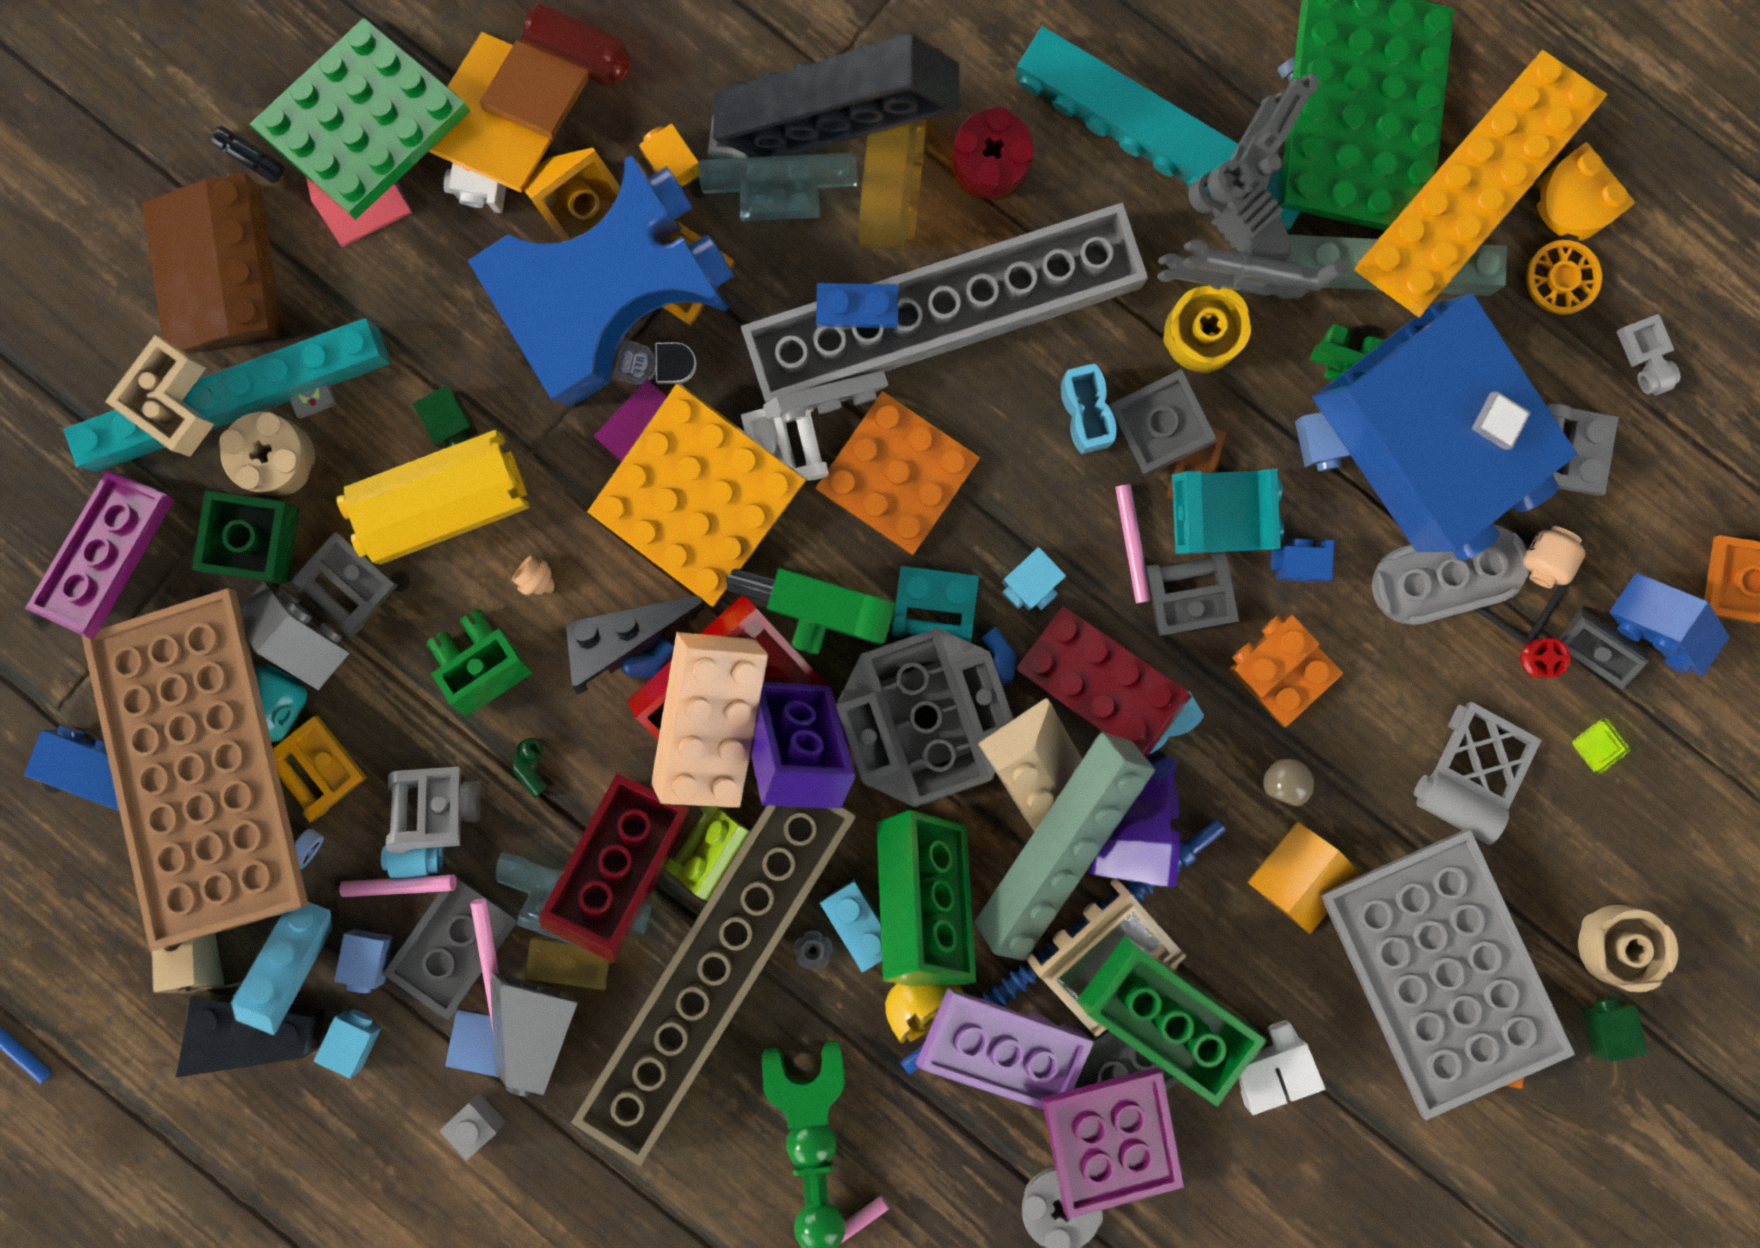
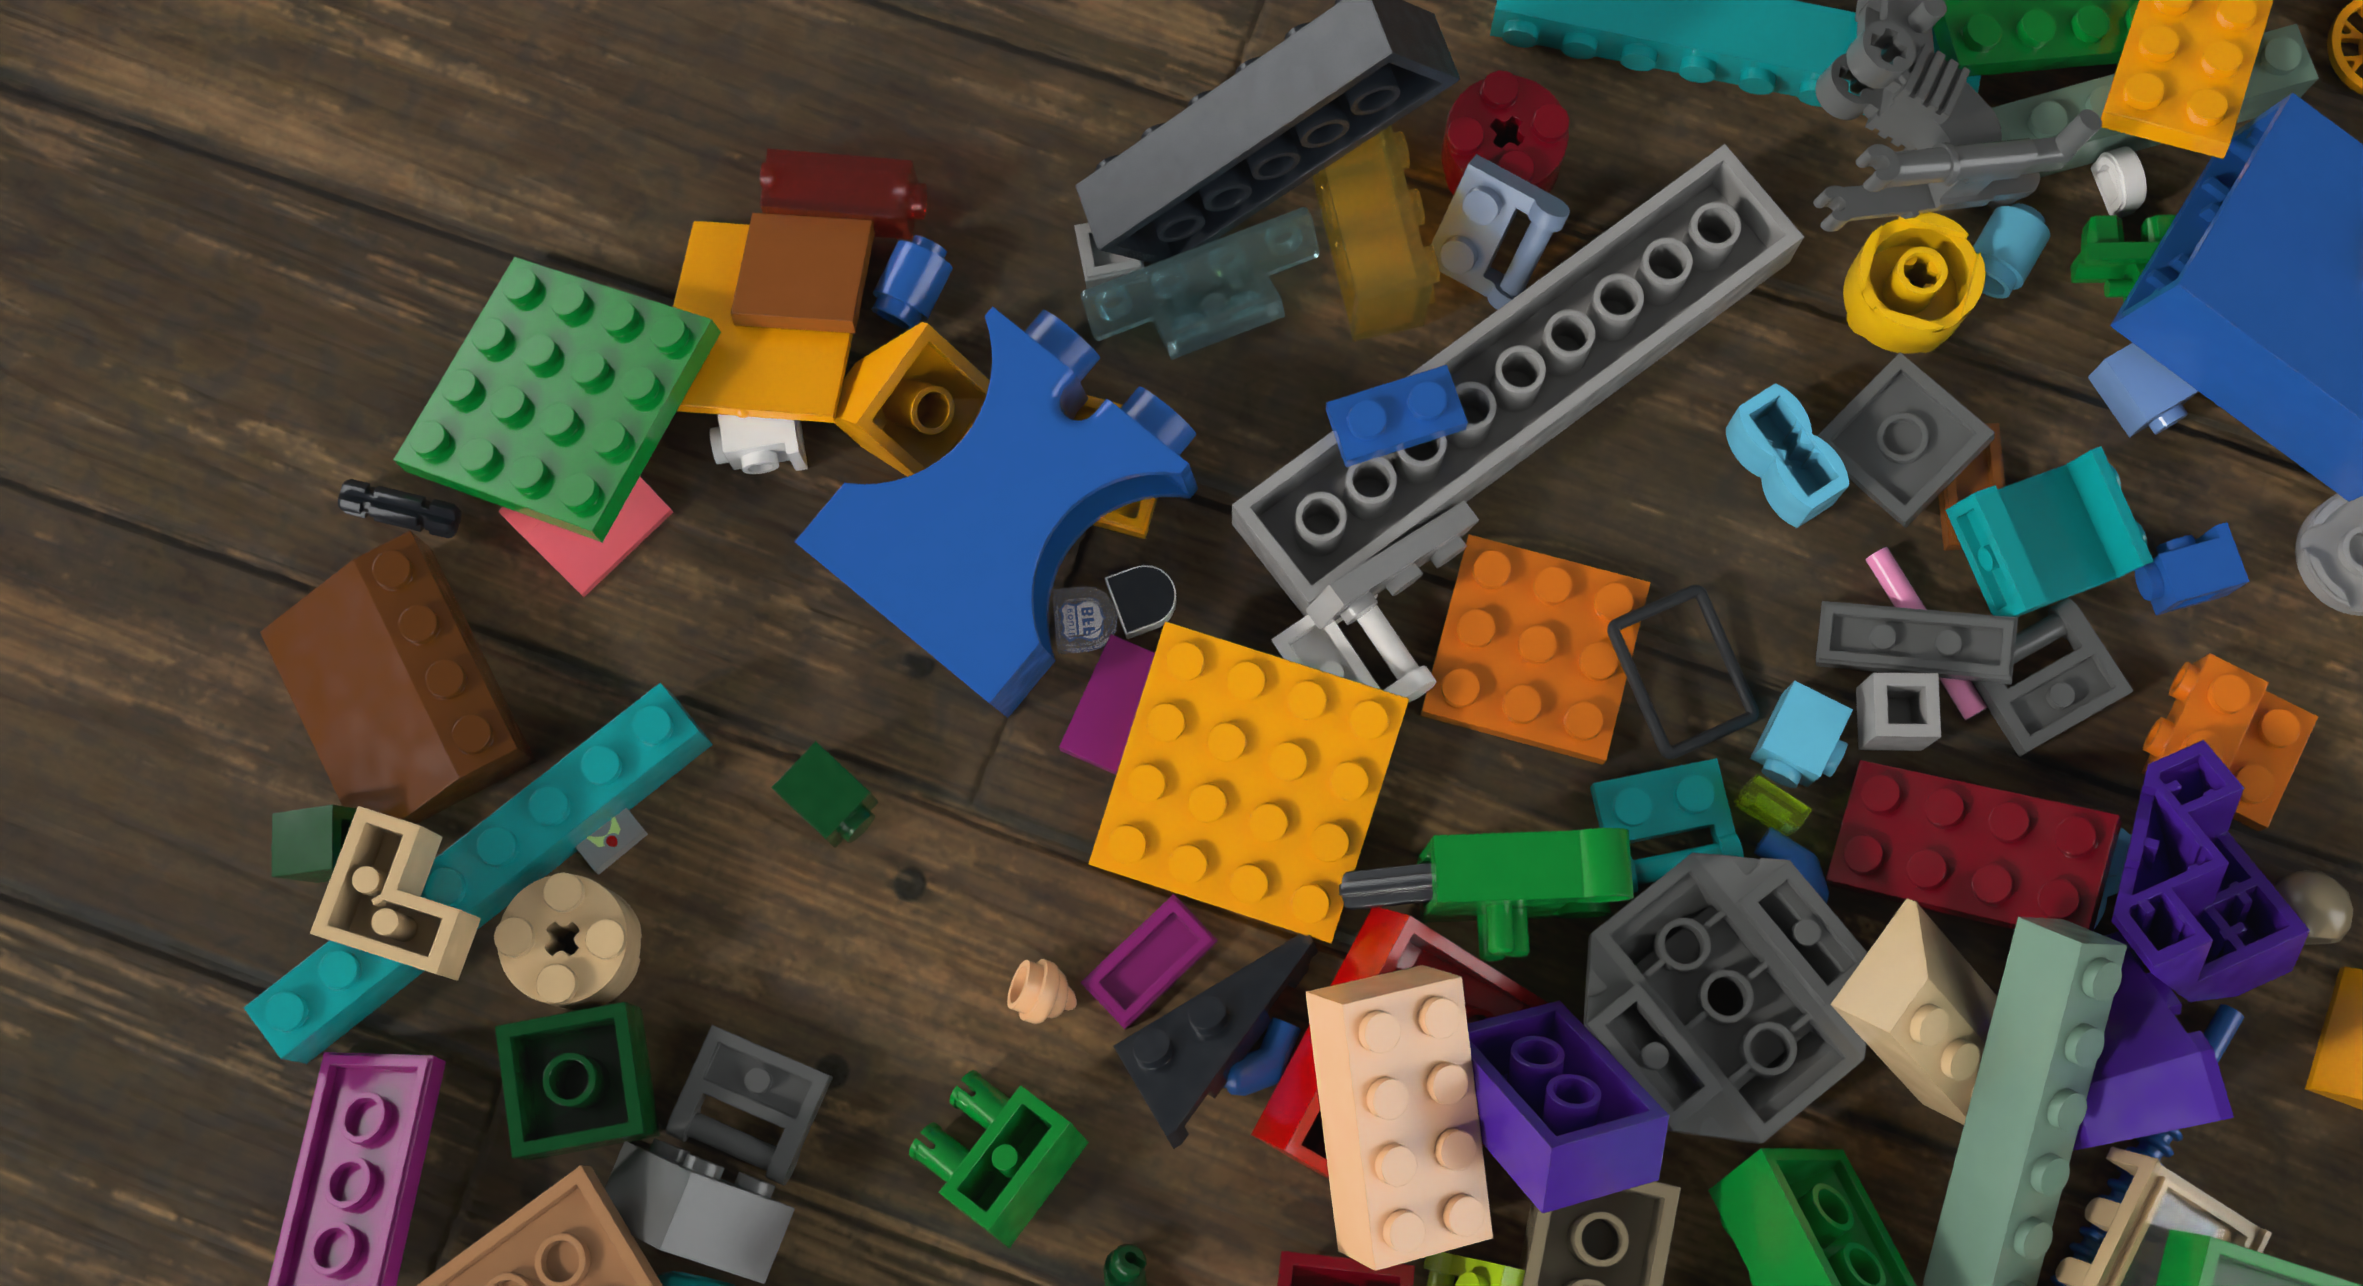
camera: 15 degrees left, 10 degrees down
yellow brick [337,430,530,565] -> none
light orange brick [639,123,702,187] -> none
none -> dark green brick [271,804,357,883]
none -> blue brick [872,235,953,330]
none -> magenta tile [1081,894,1218,1030]
none -> sand blue plate [1423,154,1570,310]
none -> black piece [1607,585,1759,759]
none -> clear neon green tile [1734,773,1812,837]
none -> dark grey tile [1816,601,2018,684]
none -> light grey brick [1856,673,1941,751]
none -> medium azure brick [1973,203,2051,298]
none -> white tile [2091,146,2147,218]
none -> dark purple brick [2112,740,2310,1002]

